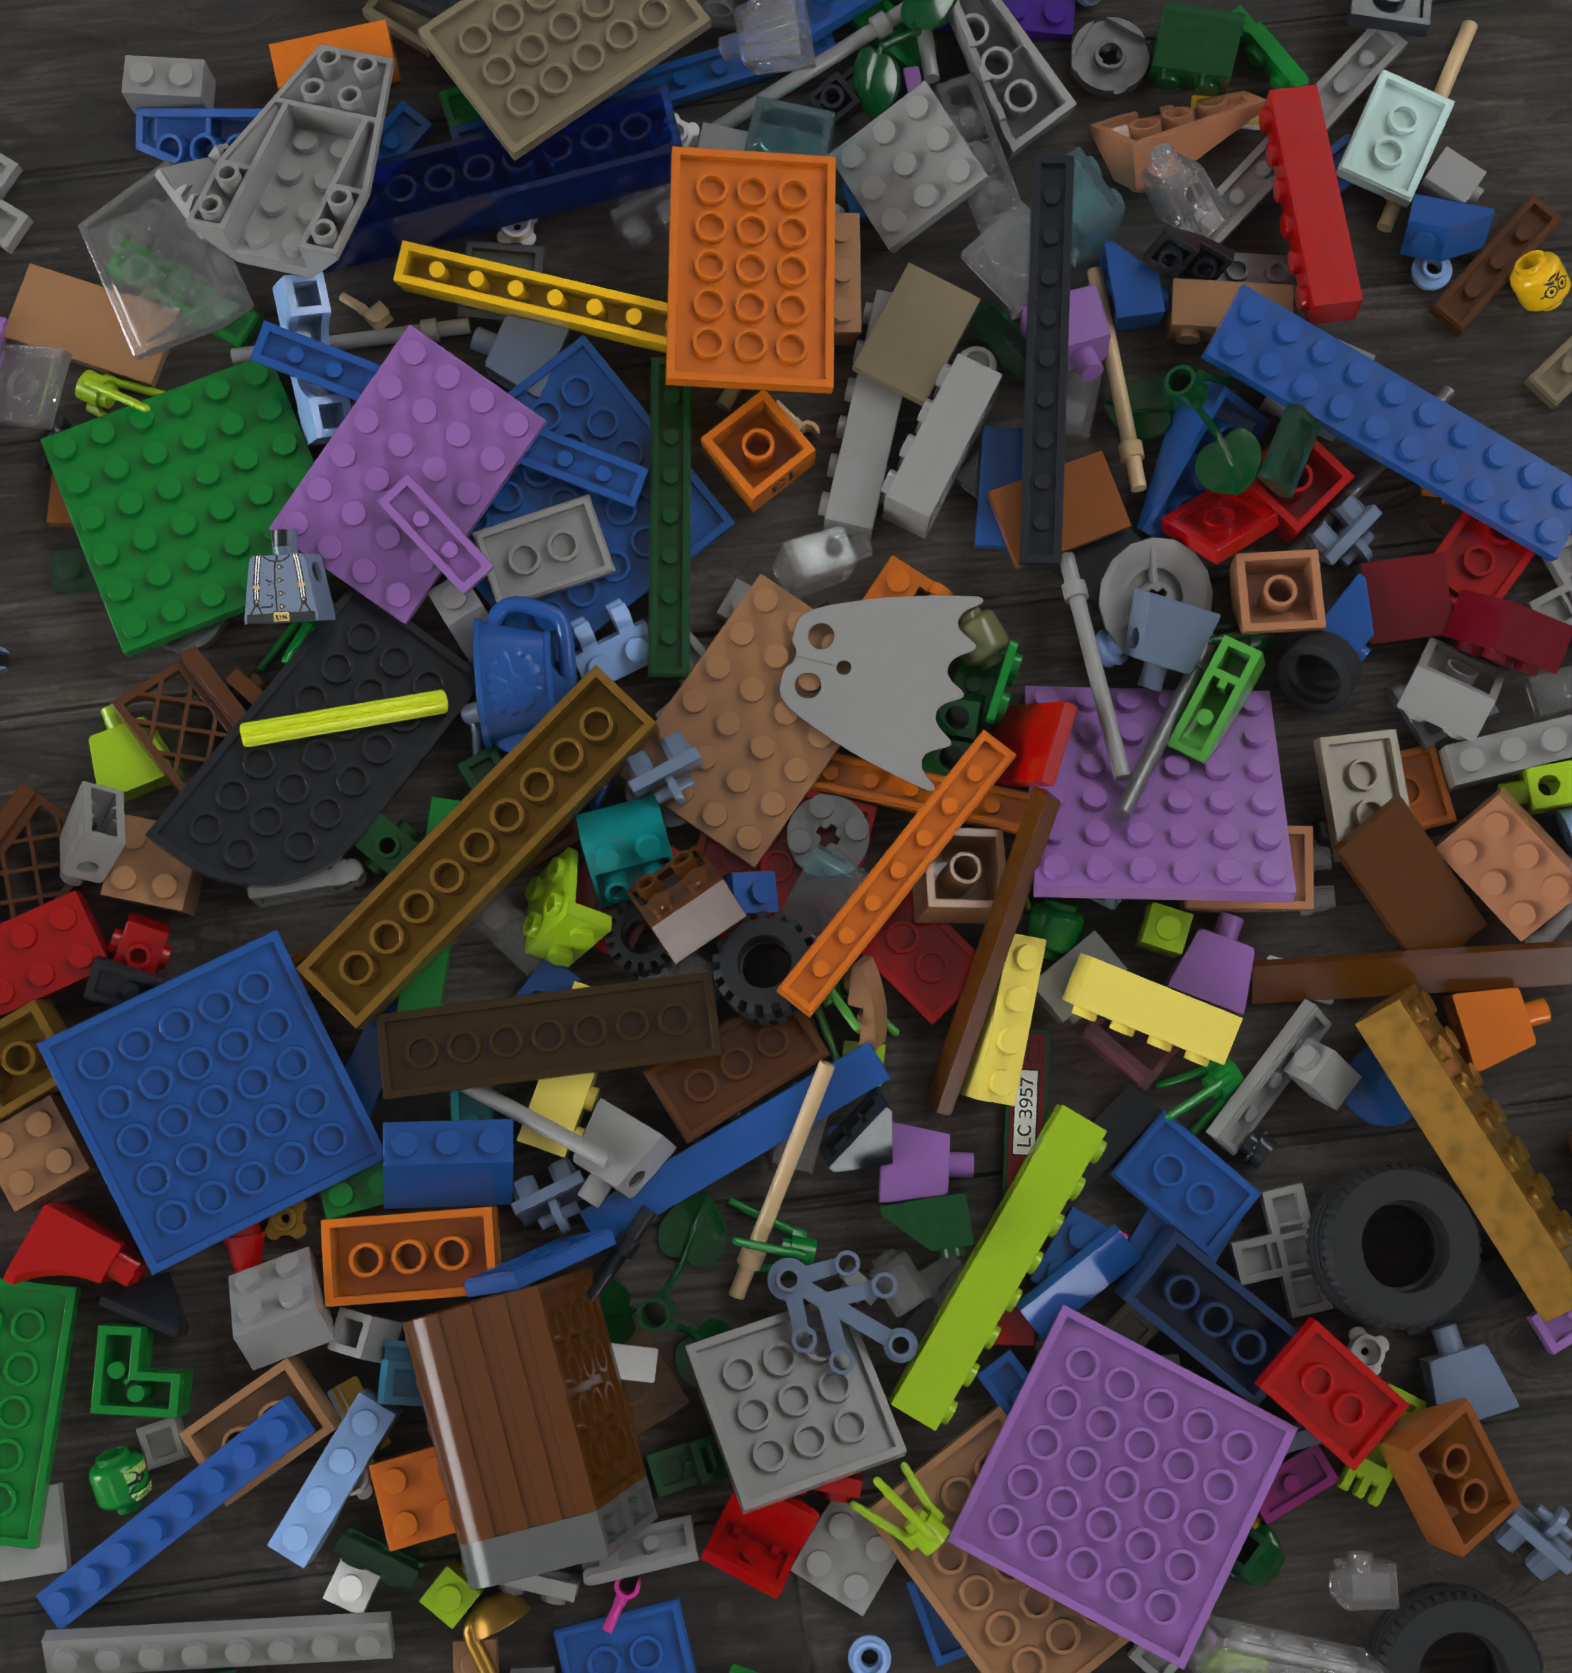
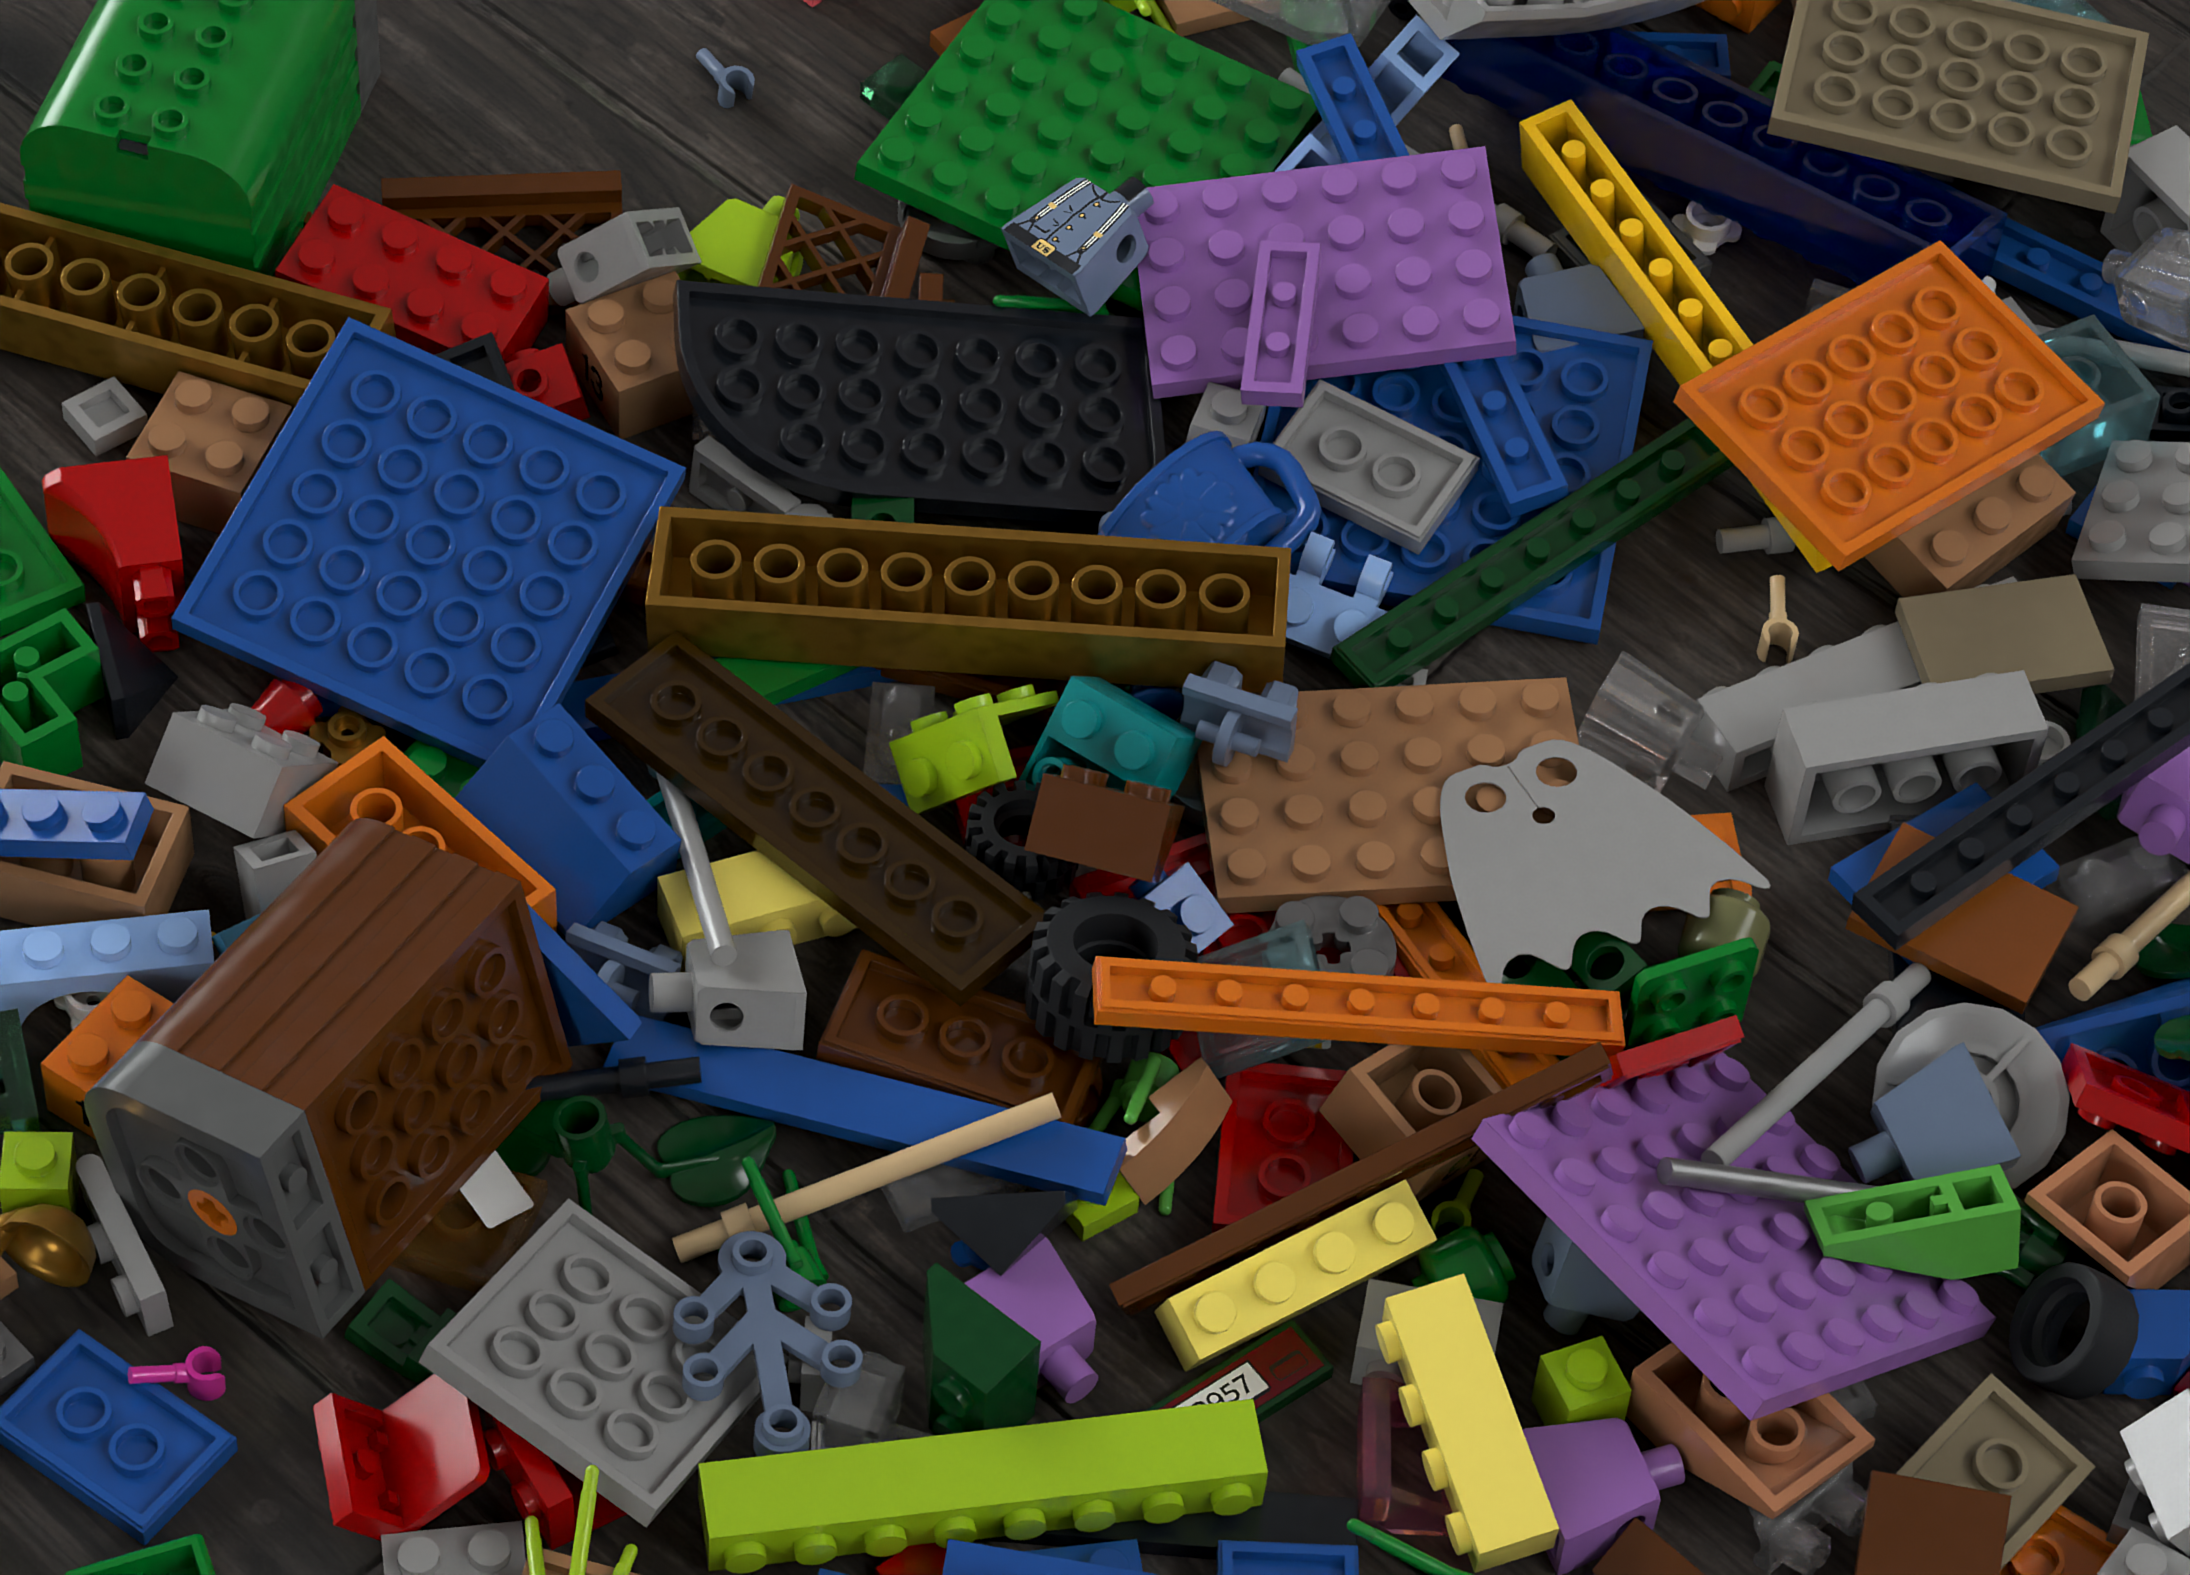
camera: 45 degrees right, 30 degrees down
neon yellow axle [240,690,448,747] -> none
light grey hinge [582,1515,699,1586] -> none
orange brick [701,390,816,513] -> none
light blue plate [1095,629,1128,668] -> none

